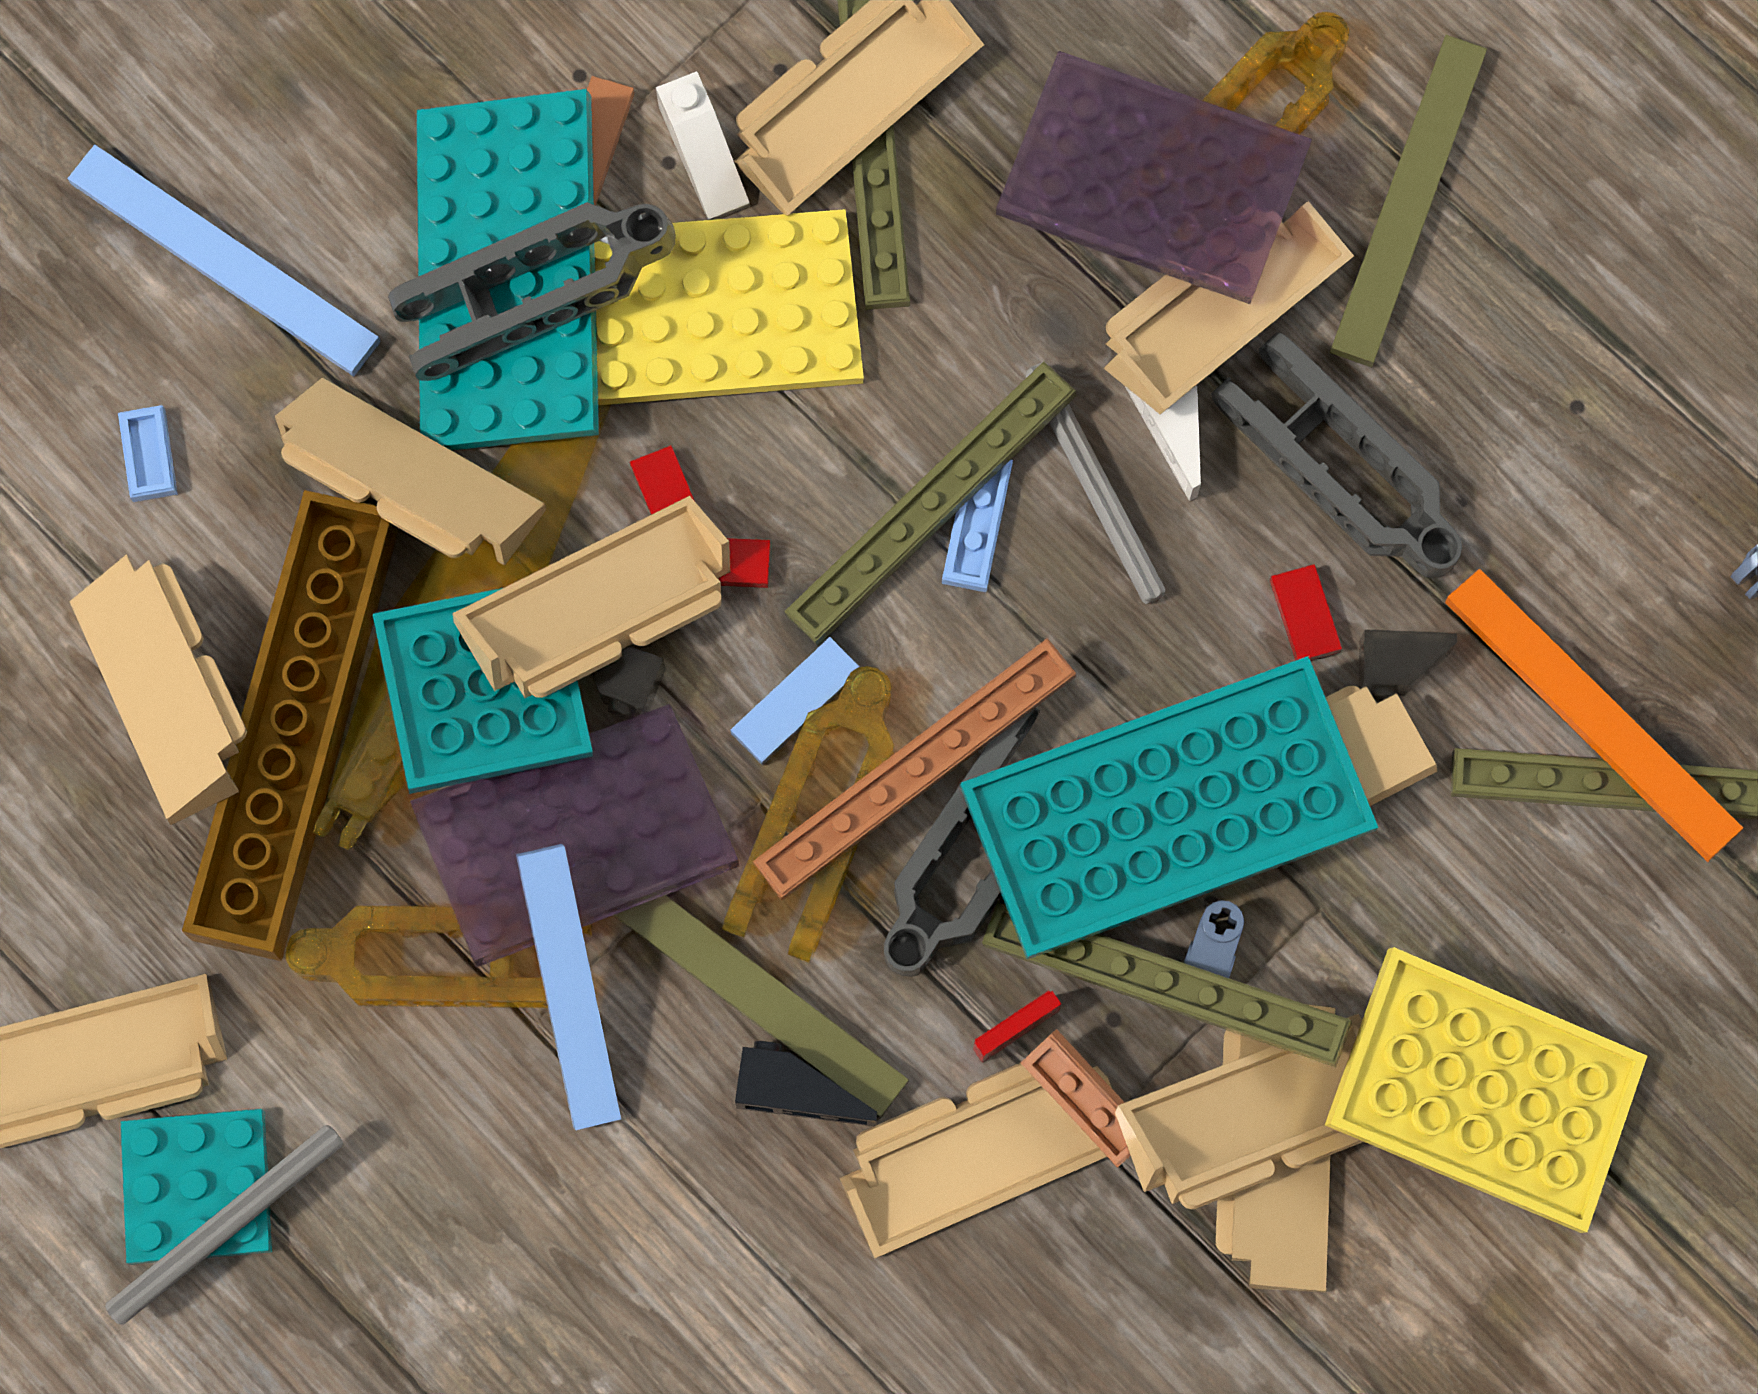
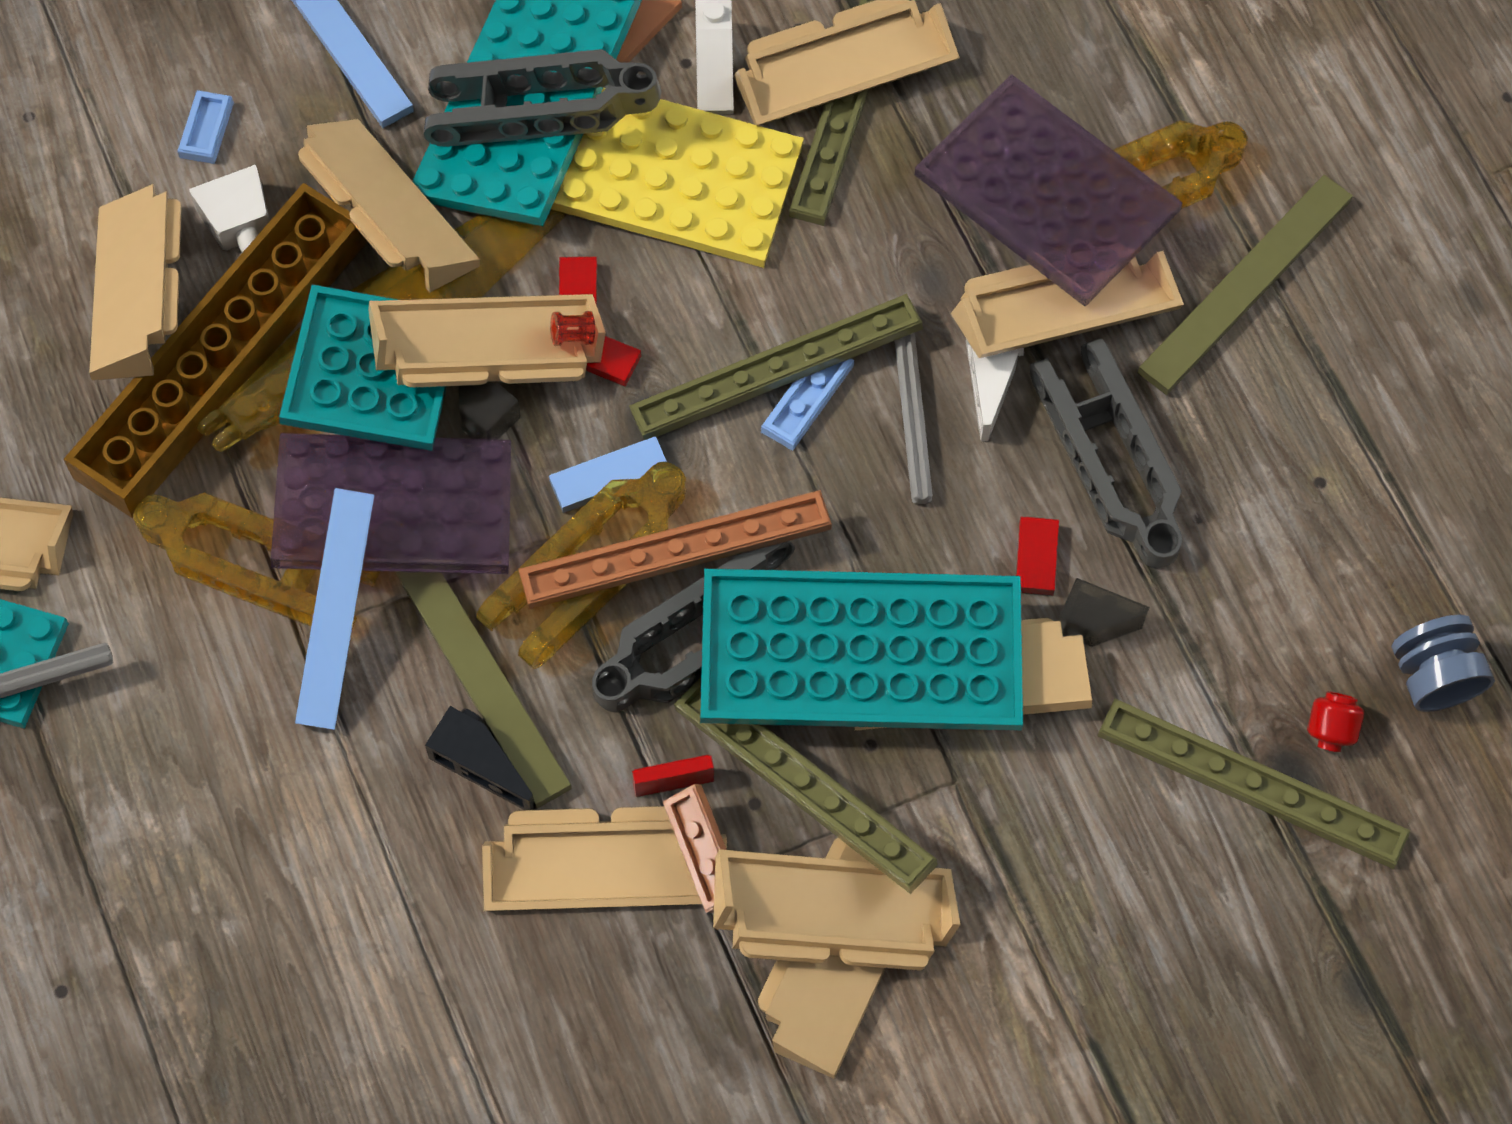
camera: 20 degrees right, 10 degrees down
sand blue piece [1184,900,1244,978] -> none
light yellow plate [1325,947,1647,1233] -> none
orange tile [1445,569,1743,862] -> none
none -> white torso [189,165,270,253]
none -> clear red bush [550,311,596,346]
none -> red head [1307,691,1365,752]

